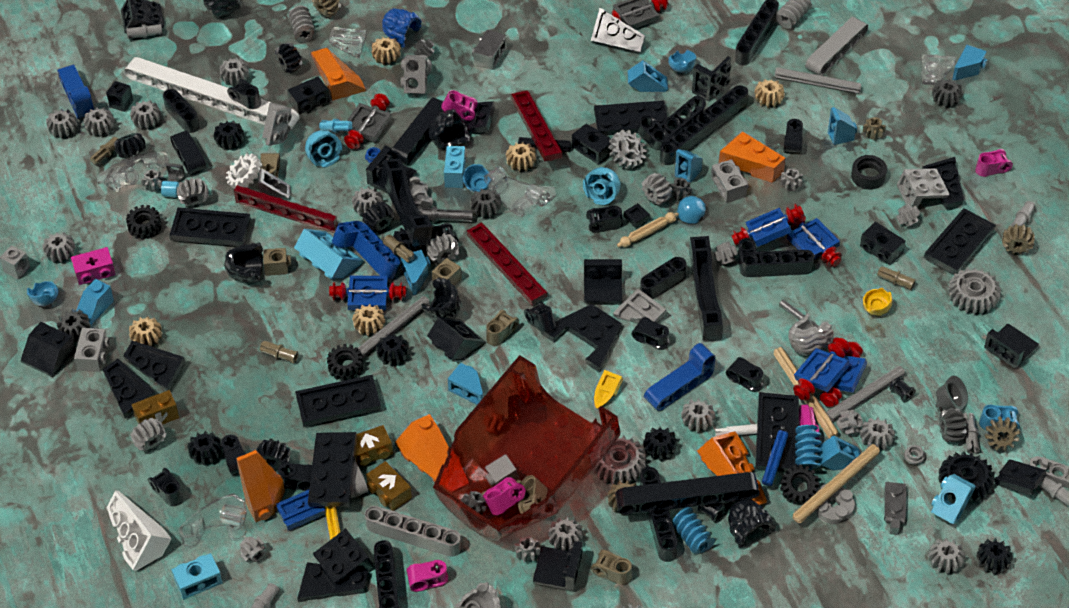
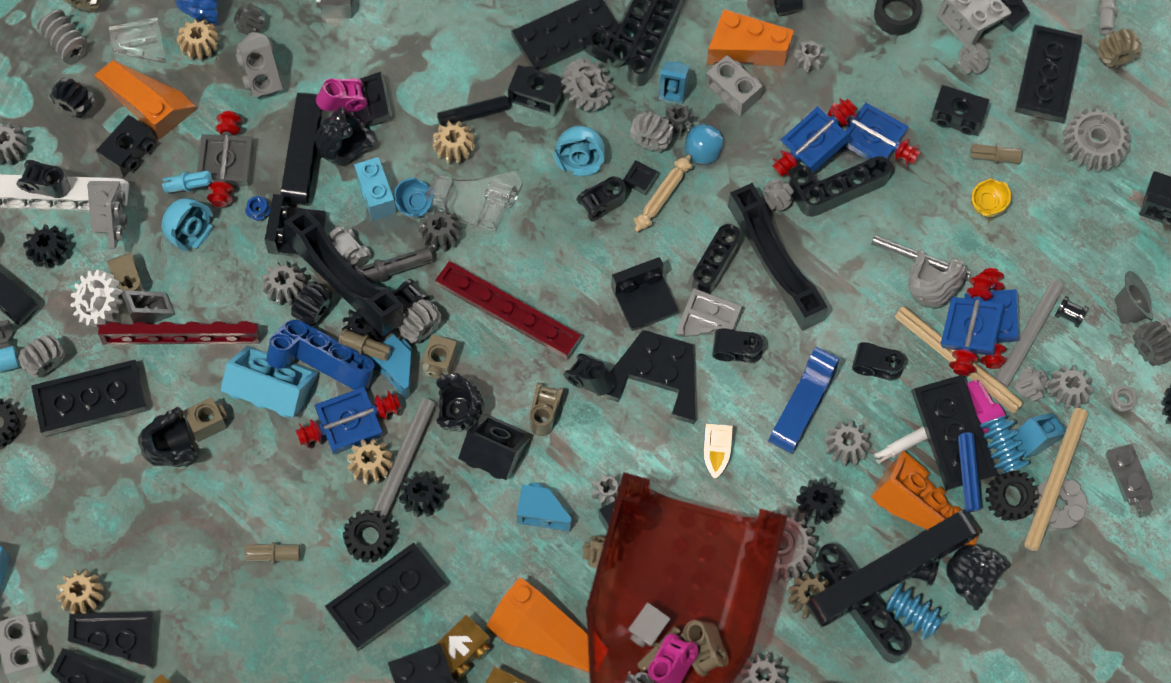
camera: 25 degrees left, 15 degrees up
dark red plate [511,90,562,162] -> none

